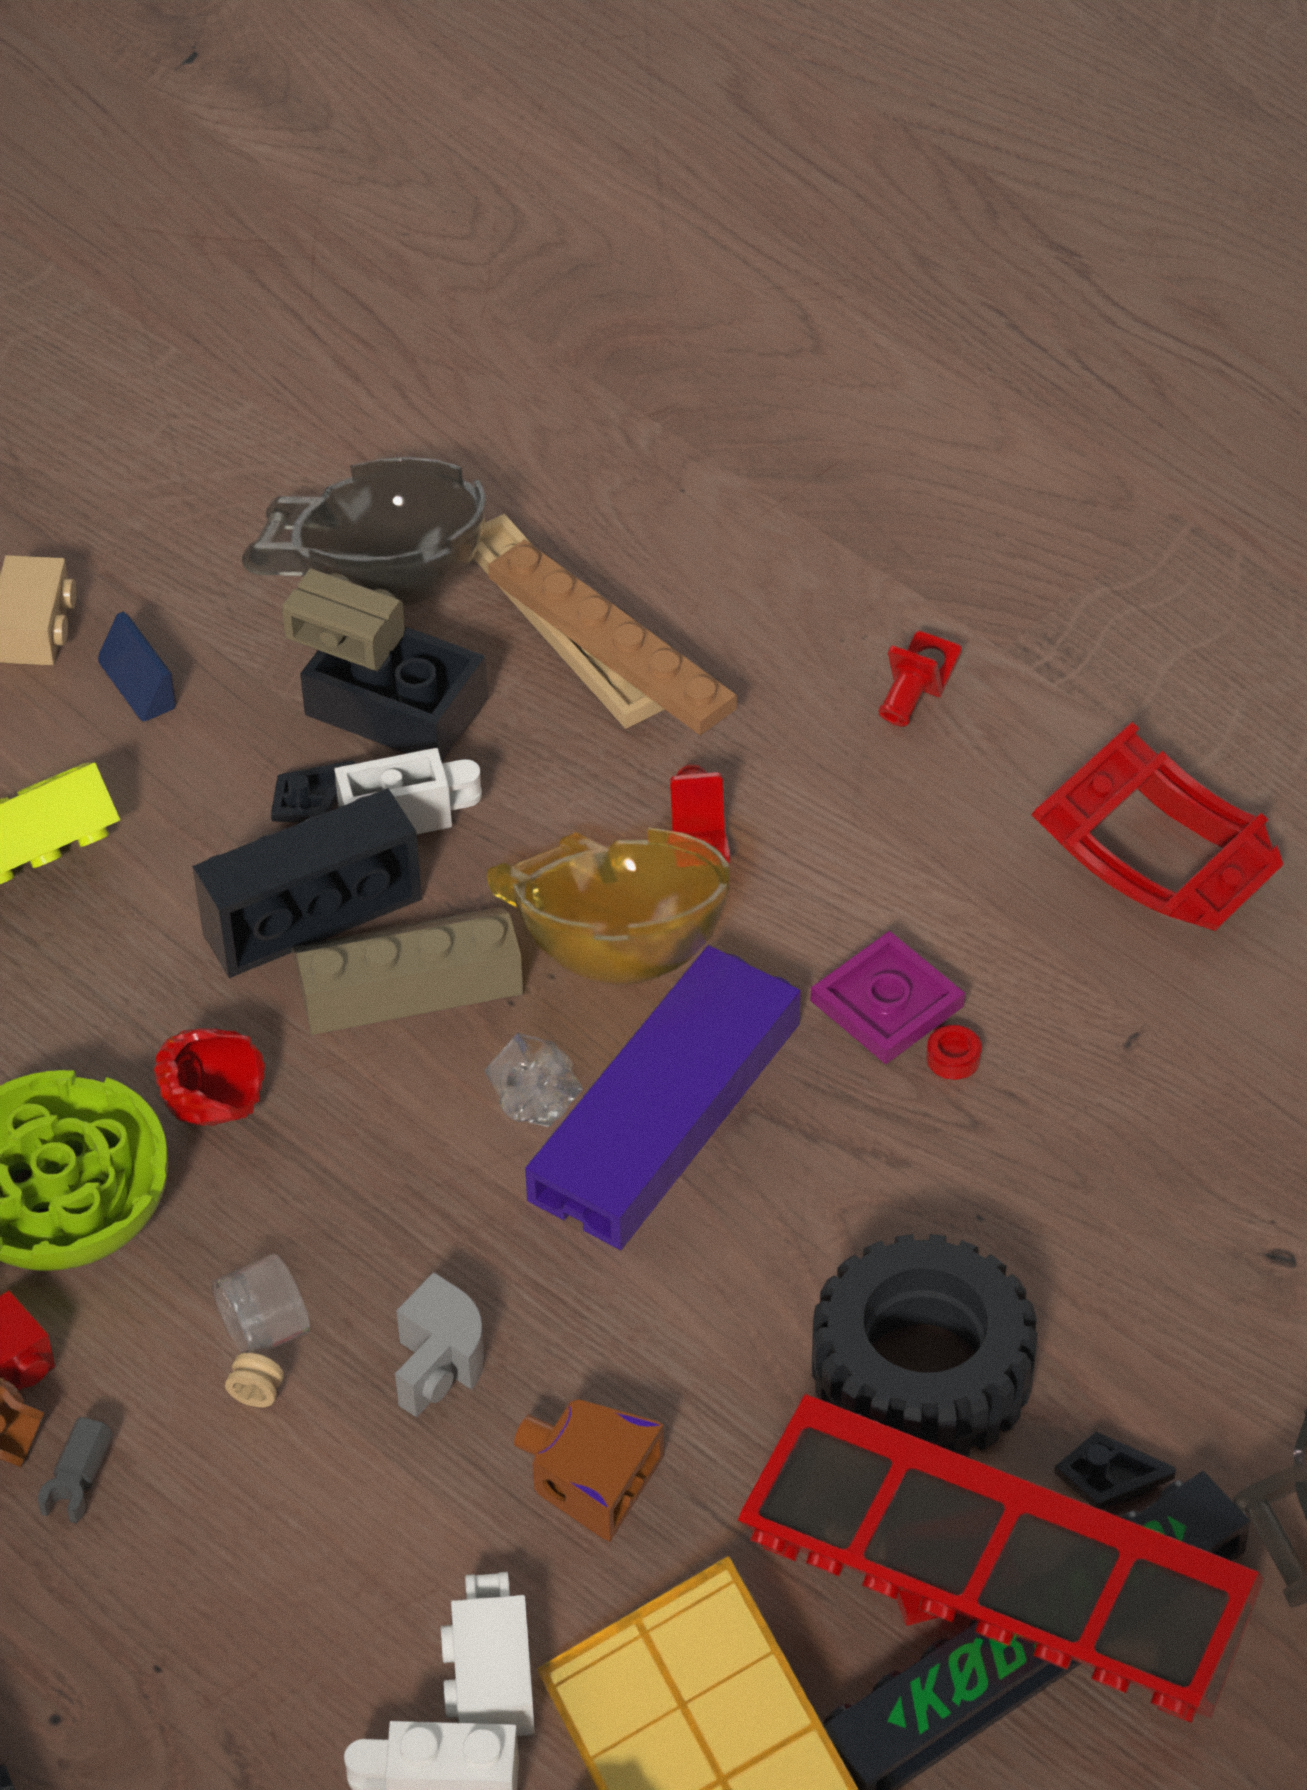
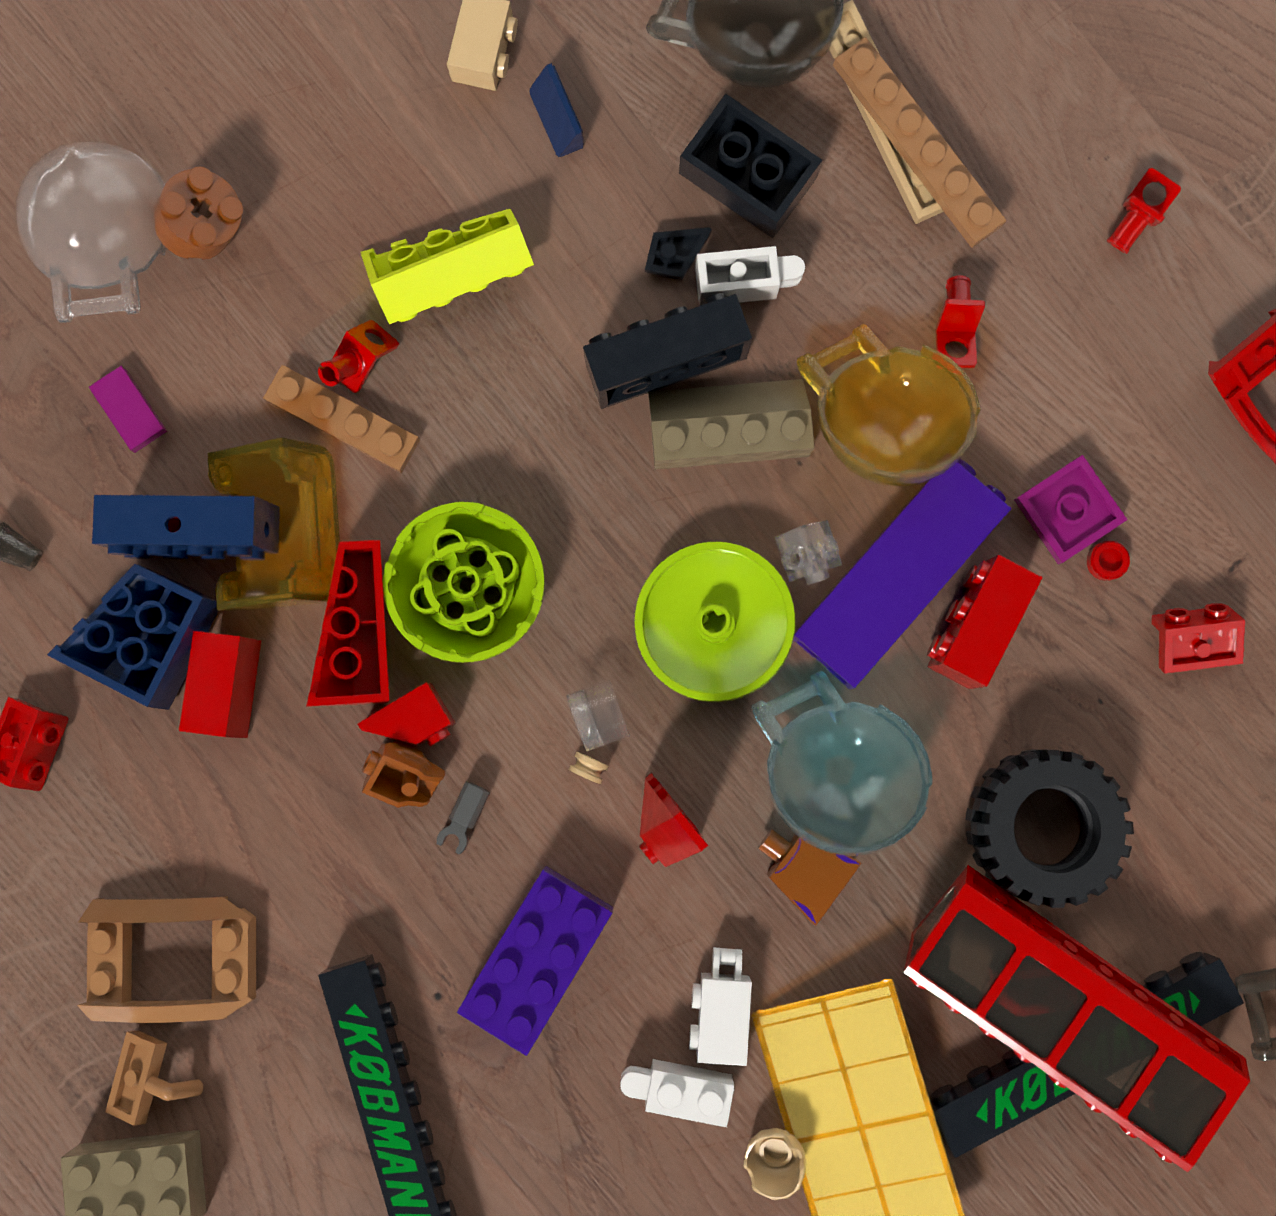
camera: 10 degrees right, 35 degrees up
red hair [153,1028,265,1126] -> none
dark tan brick [282,568,405,671] -> none
light grey brick [395,1272,484,1418] -> none
black piece [1054,1432,1176,1509] -> none
none -> dark purple brick [456,866,614,1056]
none -> lime dish [635,542,795,702]
none -> red wedge [639,772,708,868]
none -> clear light blue windscreen [751,671,932,856]
none -> red brick [927,554,1043,689]
none -> red bracket [1152,603,1245,674]

